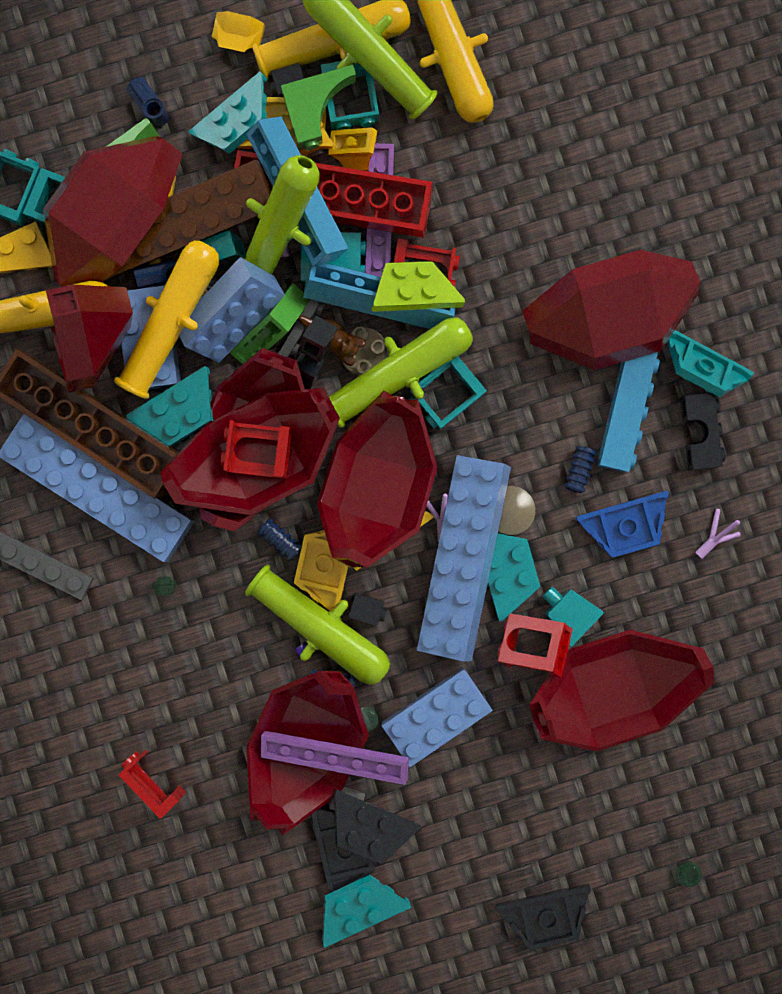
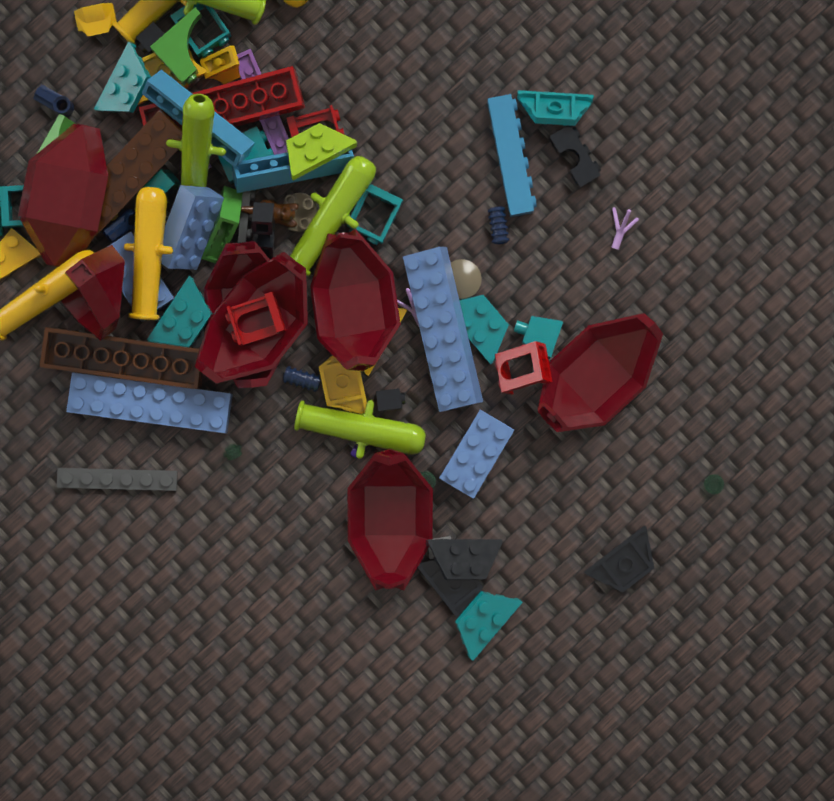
camera: 25 degrees left, 0 degrees up
red panel [118,750,186,819] -> none
medium lavender plate [261,731,409,785] -> none
dark red panel [522,250,701,370] -> none
blue wing [576,491,669,558] -> none

